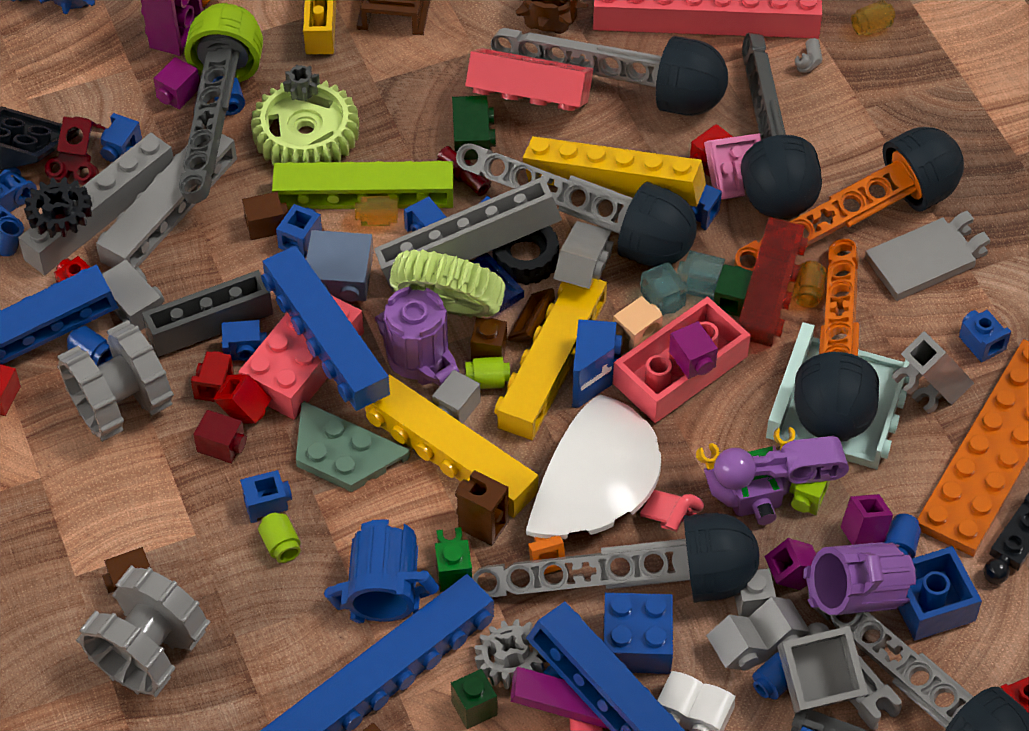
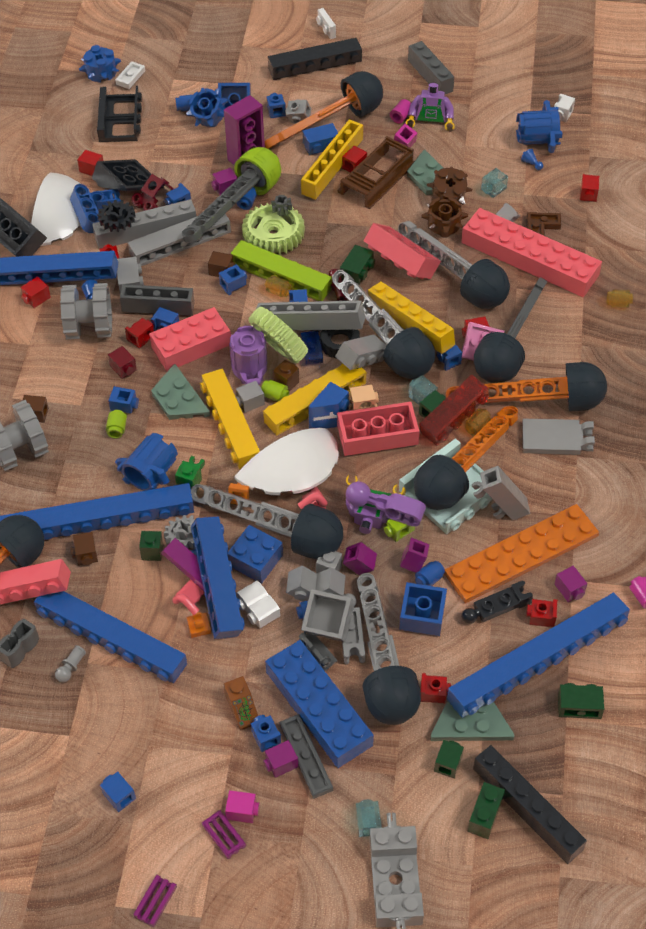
camera: 30 degrees right, 0 degrees up
red brick [213,374,272,424] -> none
blue brick [261,245,390,411] -> none
sand blue brick [306,230,374,301] -> none
reddish brown brick [455,470,509,546] -> none
reddish brown tile [507,288,555,343] -> none
clear light blue brick [641,262,687,315] -> none
magenta brick [669,321,718,379] -> none
light grey arm [795,38,823,73] -> none
medium lavender container [803,542,916,615] -> none
blue brick [959,309,1011,363] -> none

